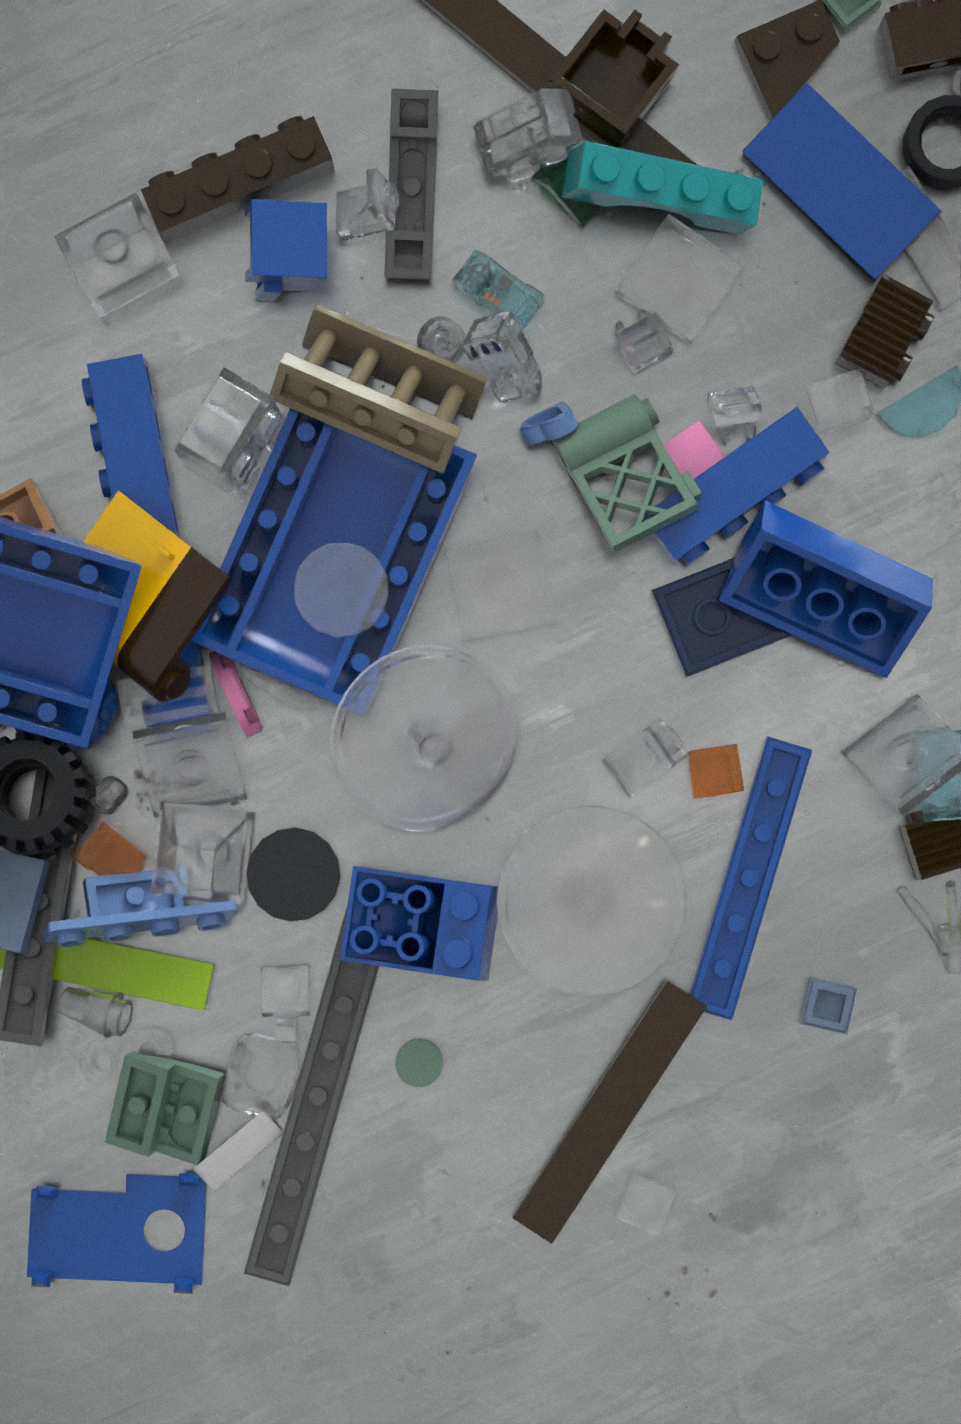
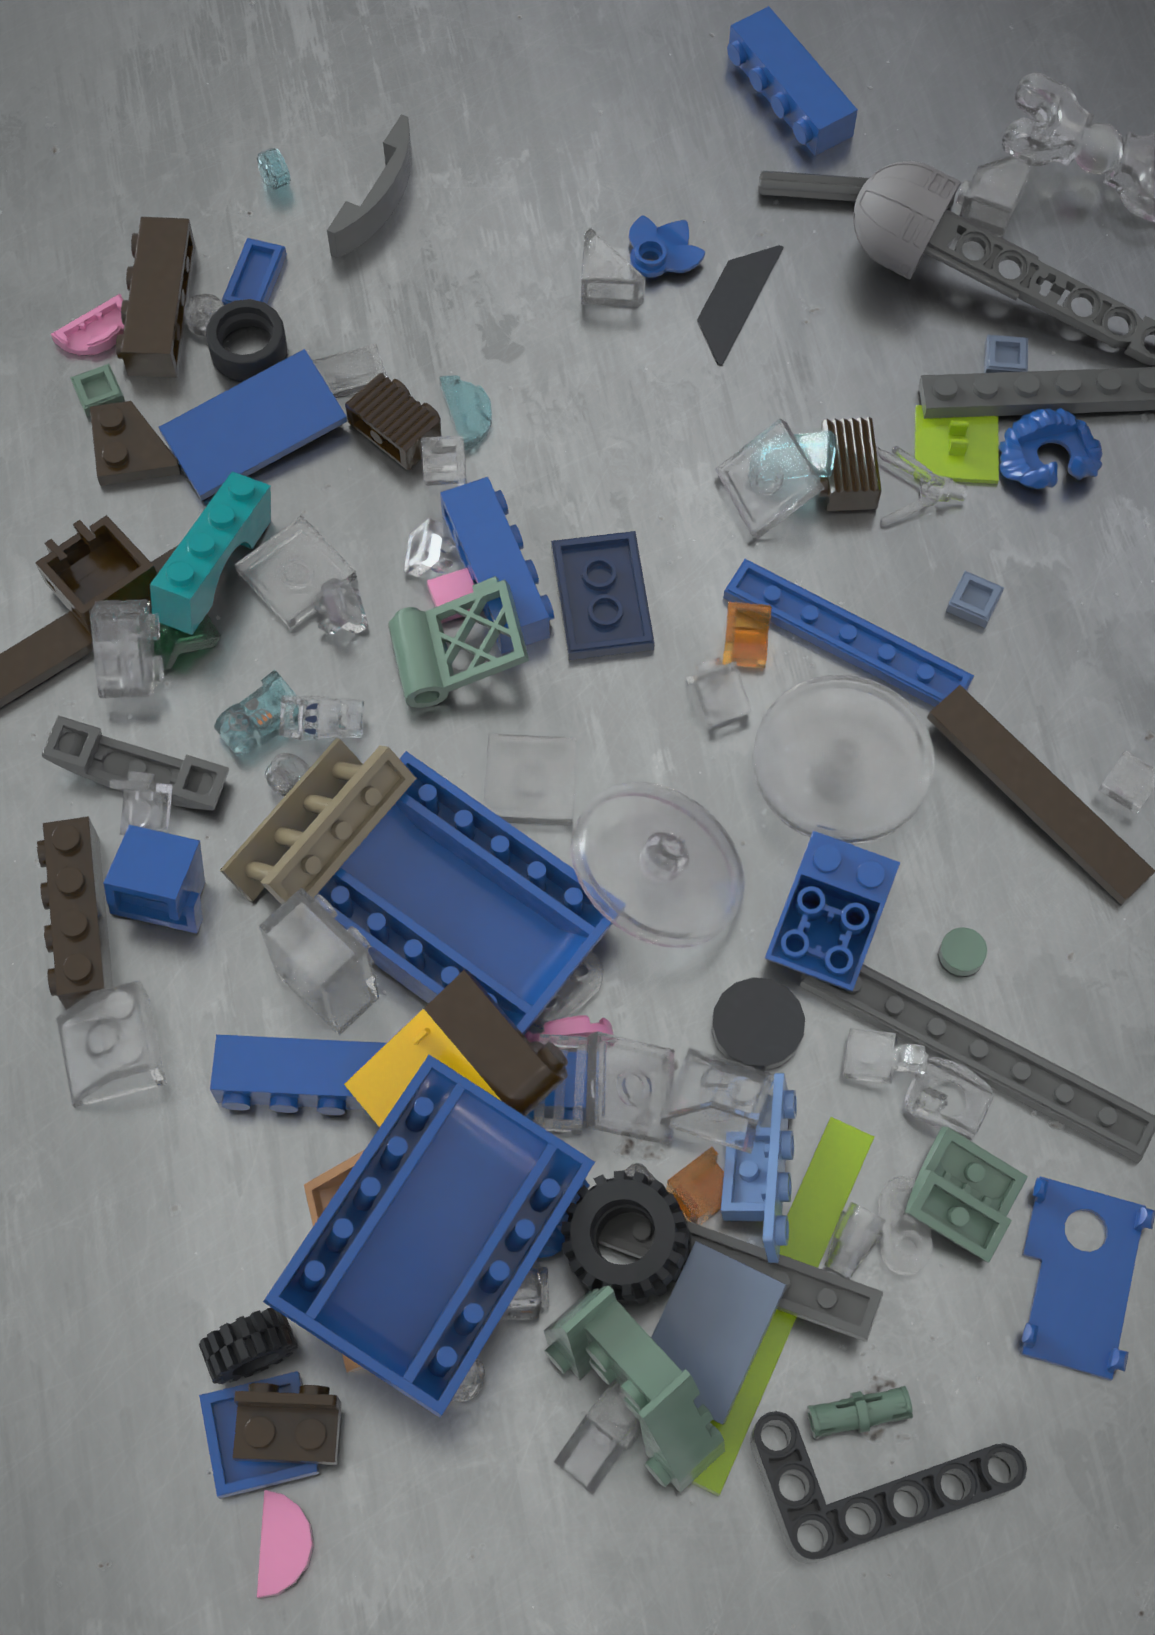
camera: 75 degrees left, 20 degrees down
white sticker [194,1112,283,1190] -> none
clear tile [294,542,389,638] -> none
medium blue tile [520,401,578,445] -> none
blue slope [719,500,933,678] -> none

